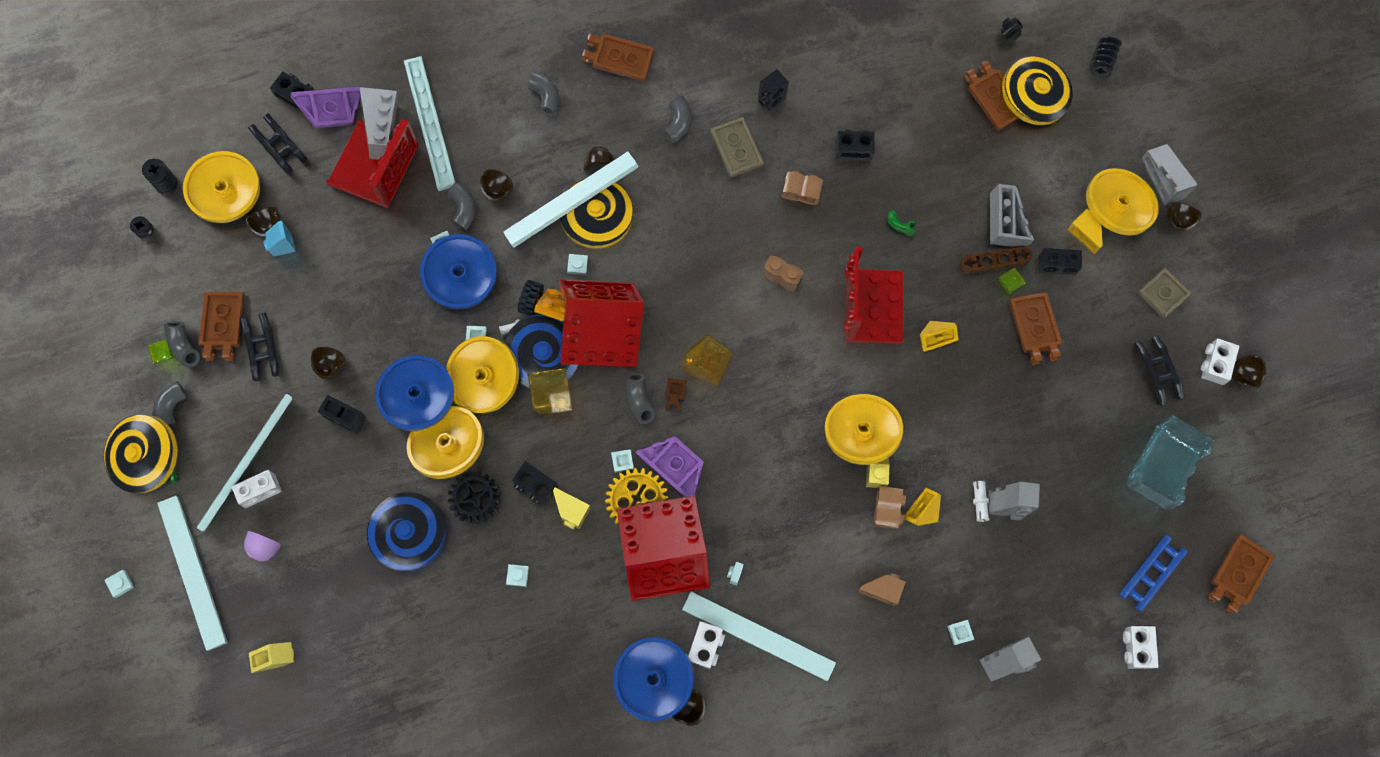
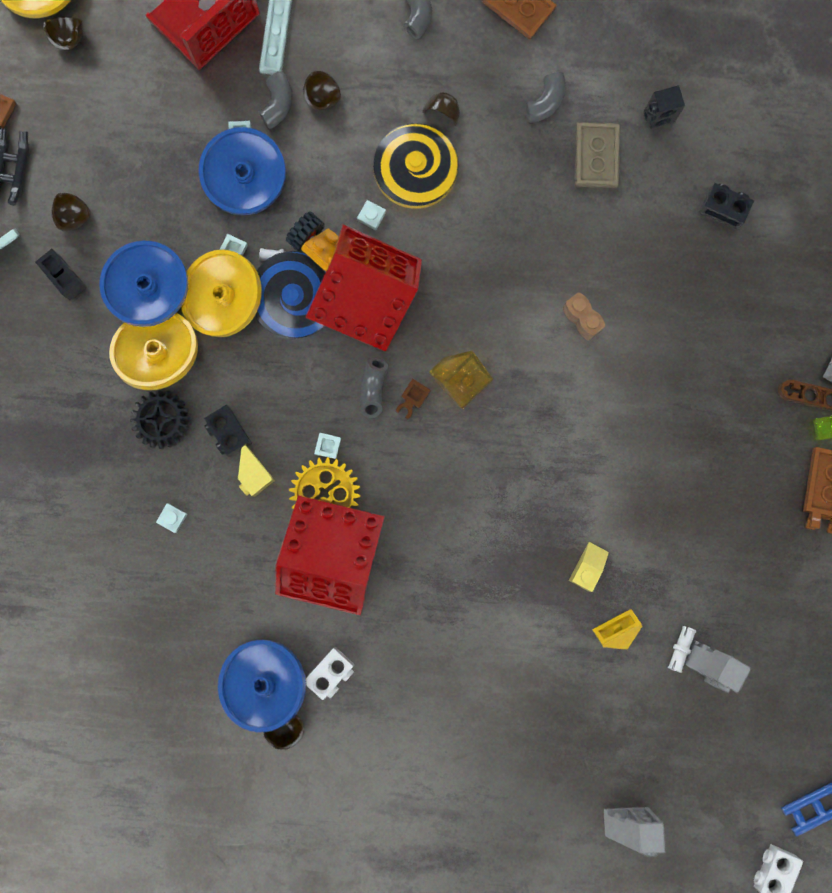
camera: 25 degrees right, 10 degrees up
medium azure slope [263,221,296,257] -> none
dish [367,492,447,572] -> none
light aqua tile [504,152,638,248] -> none
clear yellow slope [527,368,572,413] -> none
medium lavender wing [635,436,704,497] -> none
light aqua tile [682,592,836,682] -> none
light aqua plate [727,562,744,586] -> none
medium nougat brick [782,171,823,205] -> none
yellow dish [825,394,903,465] -> none
red bracket [844,247,903,344] -> none
medium nougat slope [857,573,906,607] -> none
medium nougat brick [873,486,906,530] -> none
green piece [887,210,917,236] -> none
yellow slope [920,321,959,352] -> none
light aqua plate [947,620,974,645] -> none

